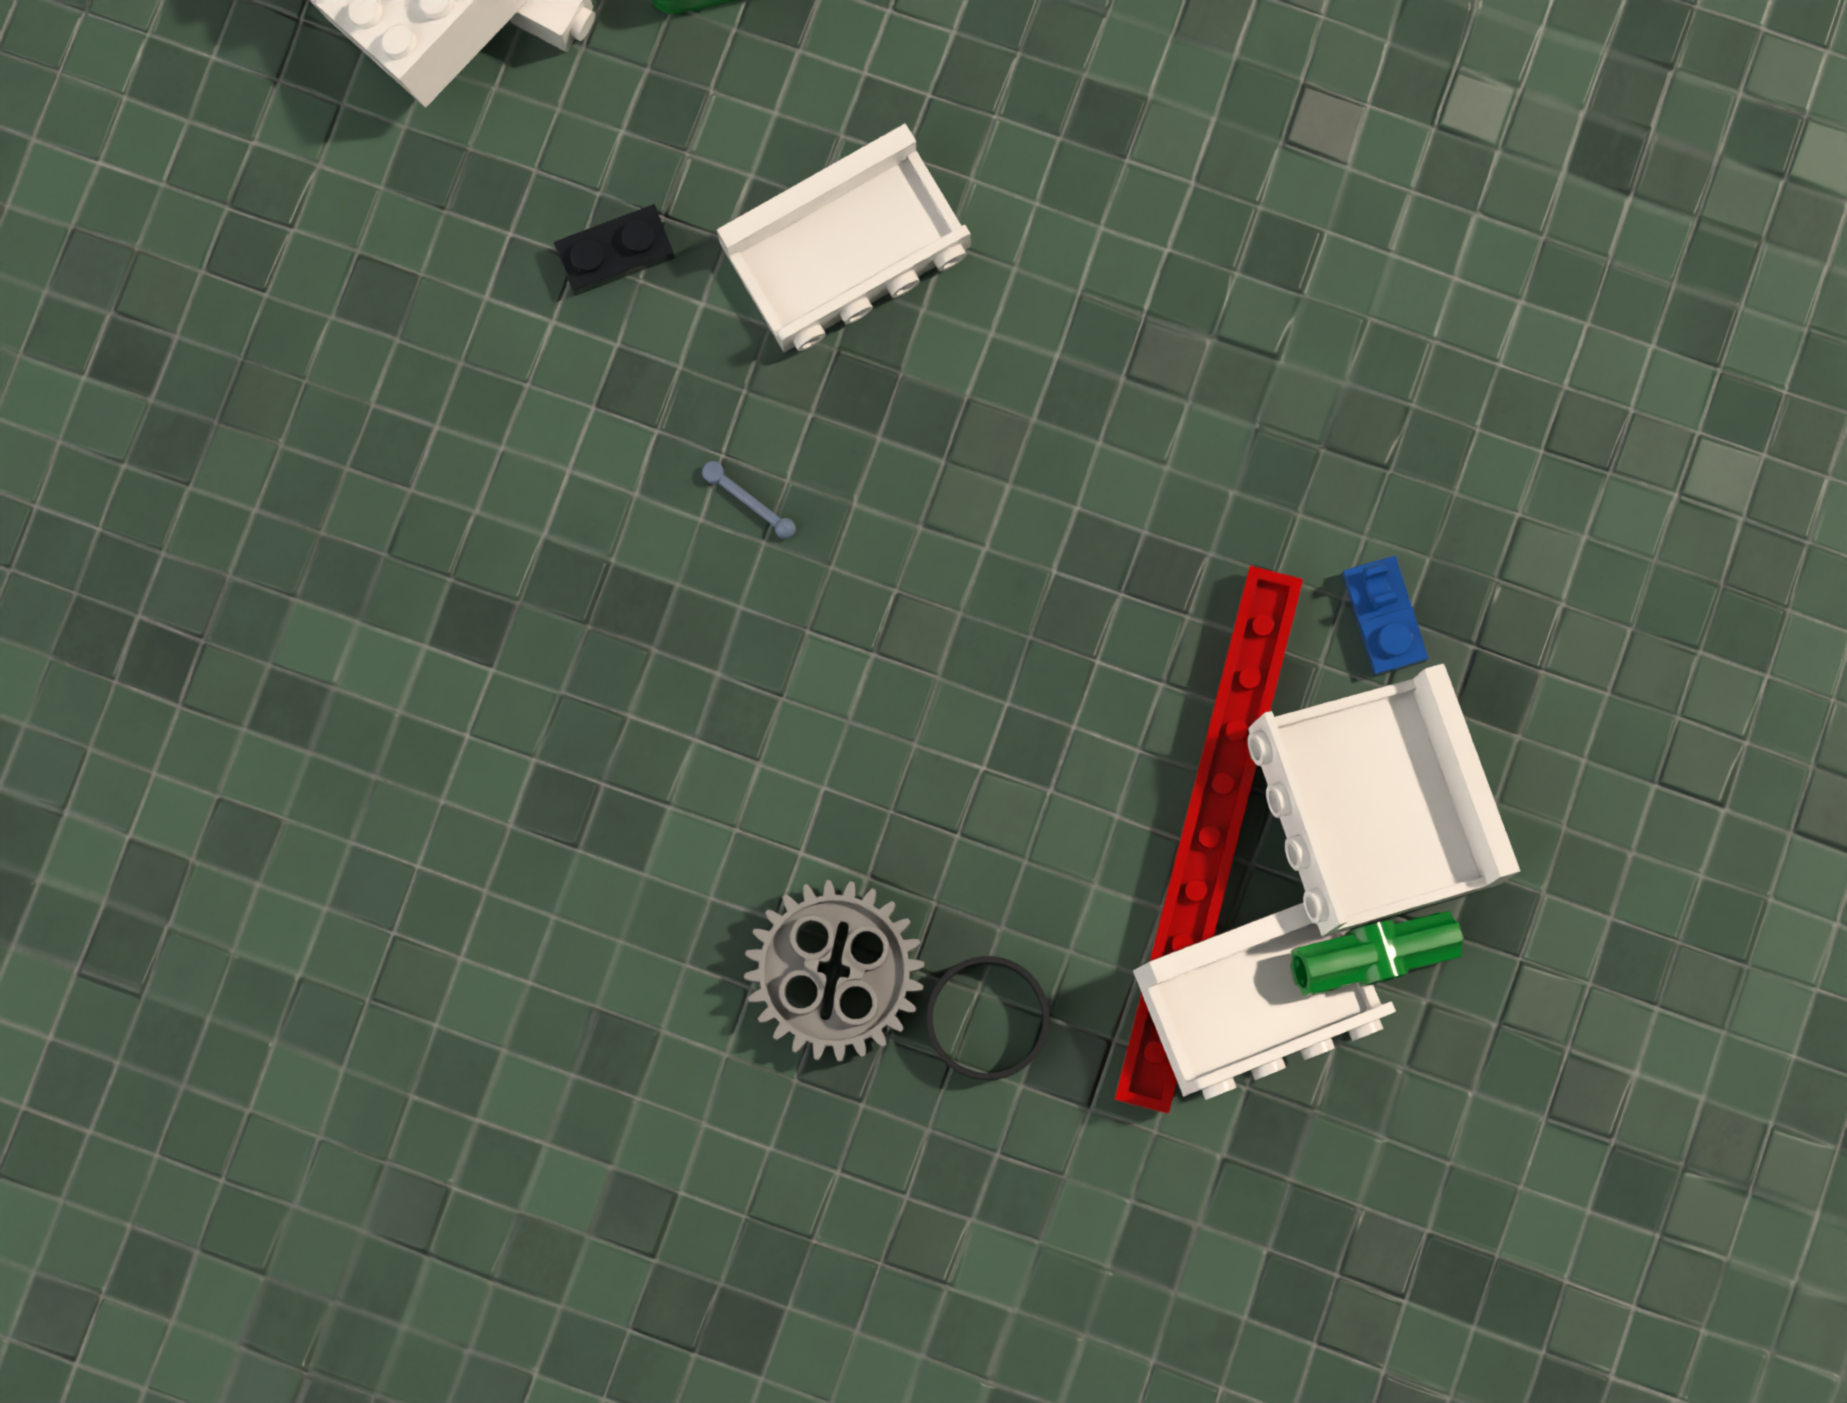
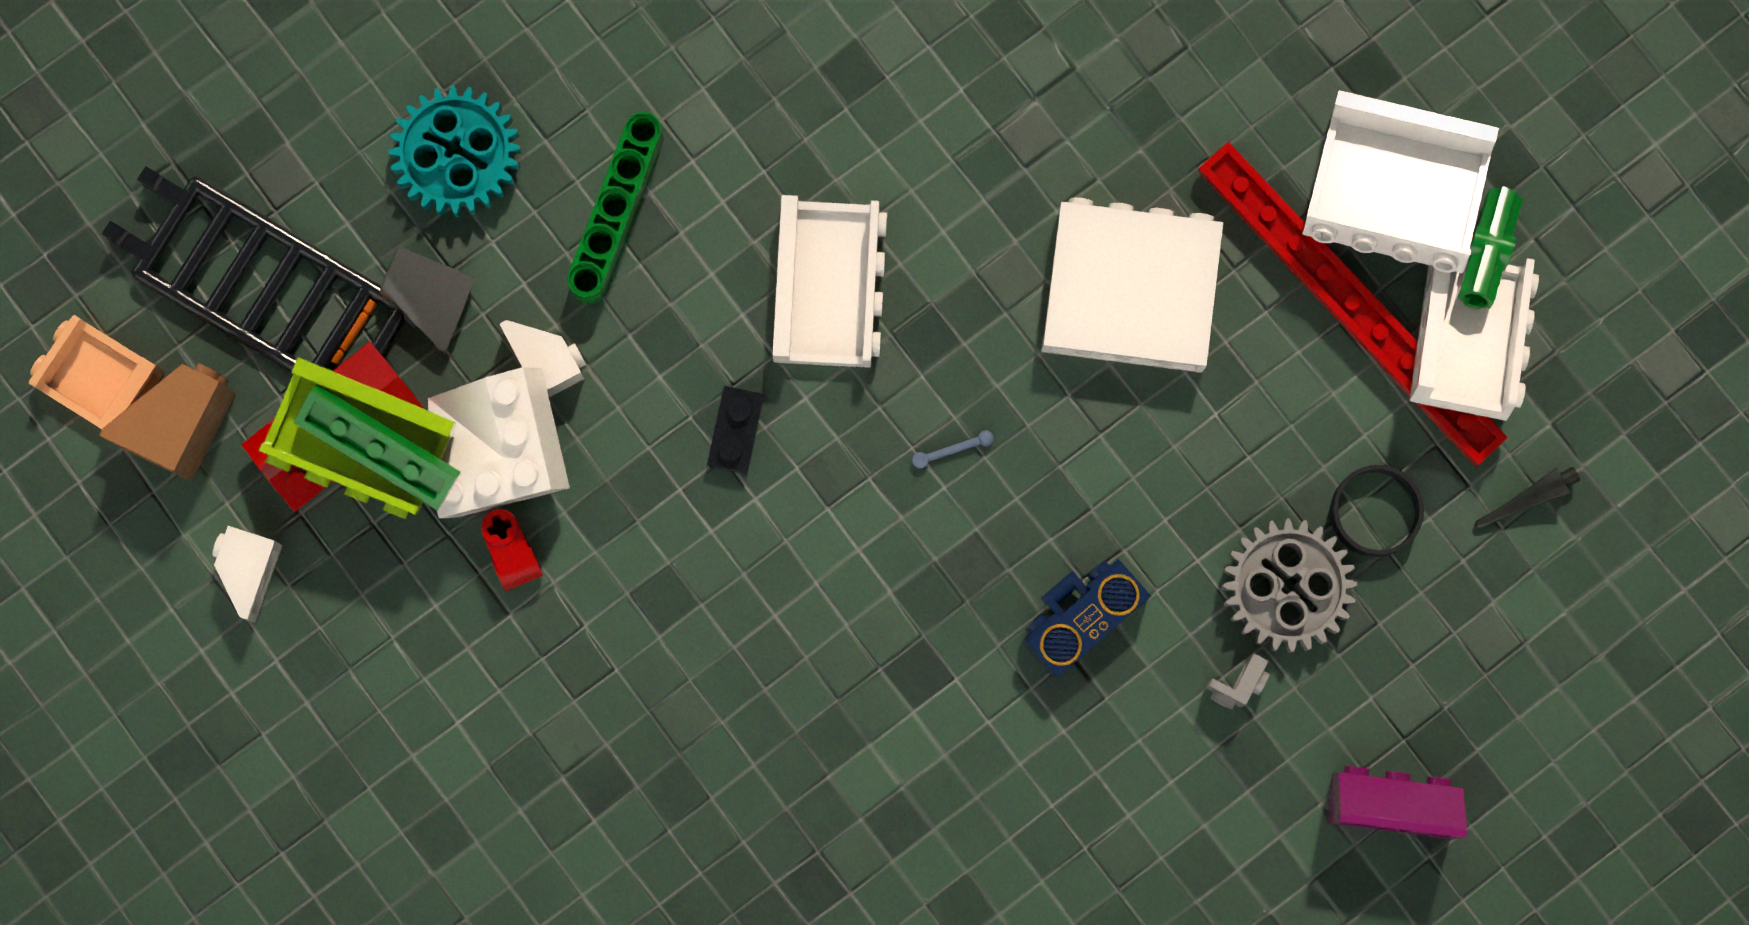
camera: 60 degrees left, 0 degrees up
blue plate [1341,555,1429,677] -> none
none -> red piece [481,509,543,592]
none -> dark blue piece [1023,559,1151,680]
none -> white panel [1041,198,1223,373]
none -> light grey bracket [1205,653,1270,710]
none -> magenta slope [1327,766,1467,839]
none -> pearl dark grey piece [1475,466,1580,529]

